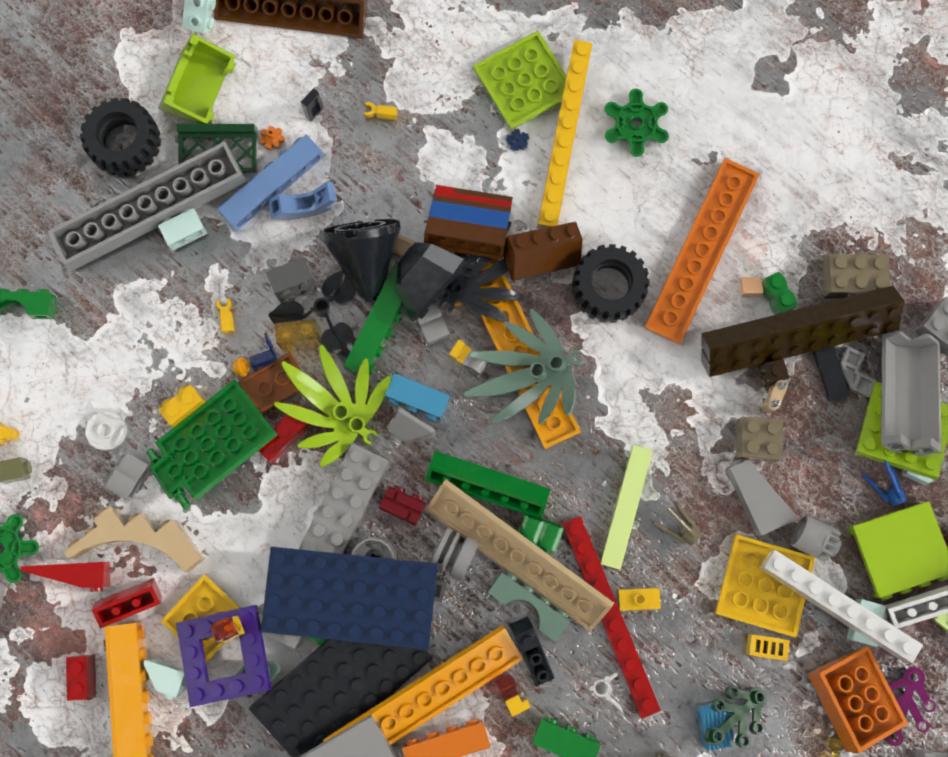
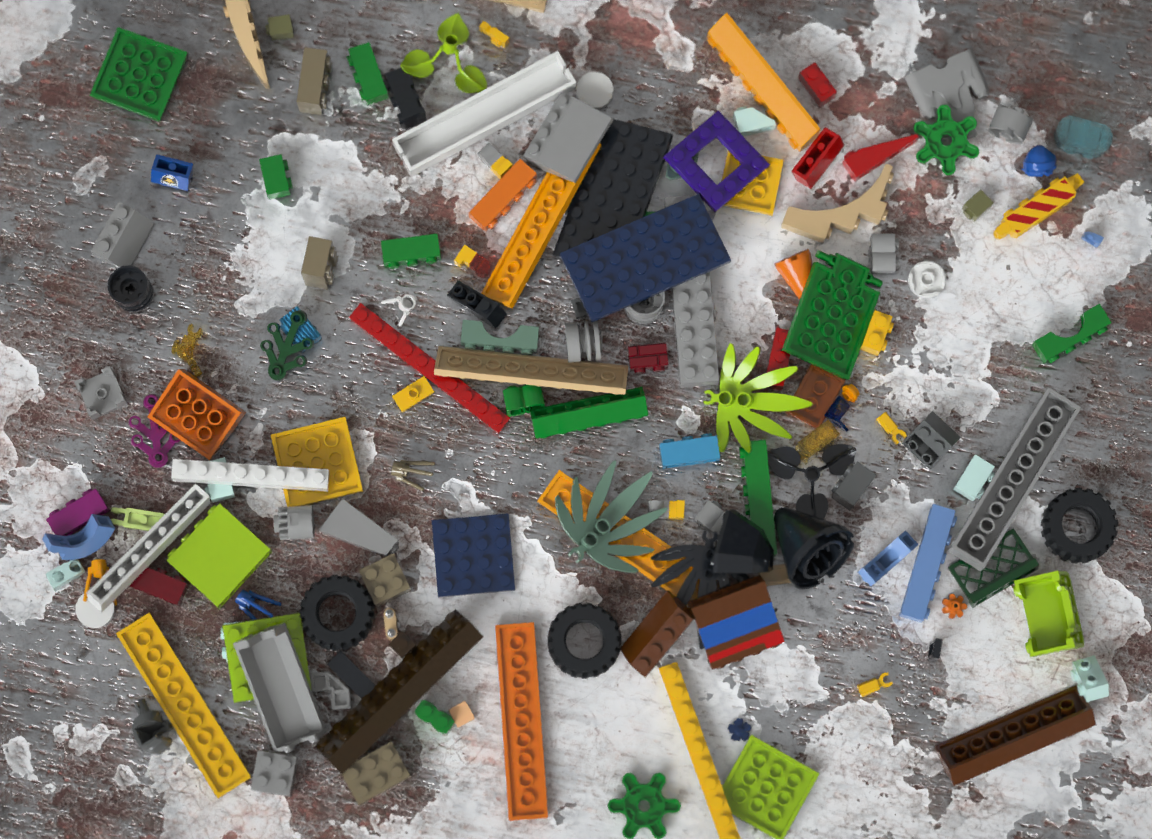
camera: 150 degrees right, 0 degrees up
clear red leg [210,616,245,643] -> none
light grey slope [388,408,436,444] -> none
yellowish green slope [600,445,653,570] -> none
yellow slope [746,634,790,661] -> none
none -> black tyre [299,575,375,651]
none -> dark blue plate [432,513,515,598]
none -> orange cone [775,249,813,300]
none -> dark grey slope [902,411,961,469]

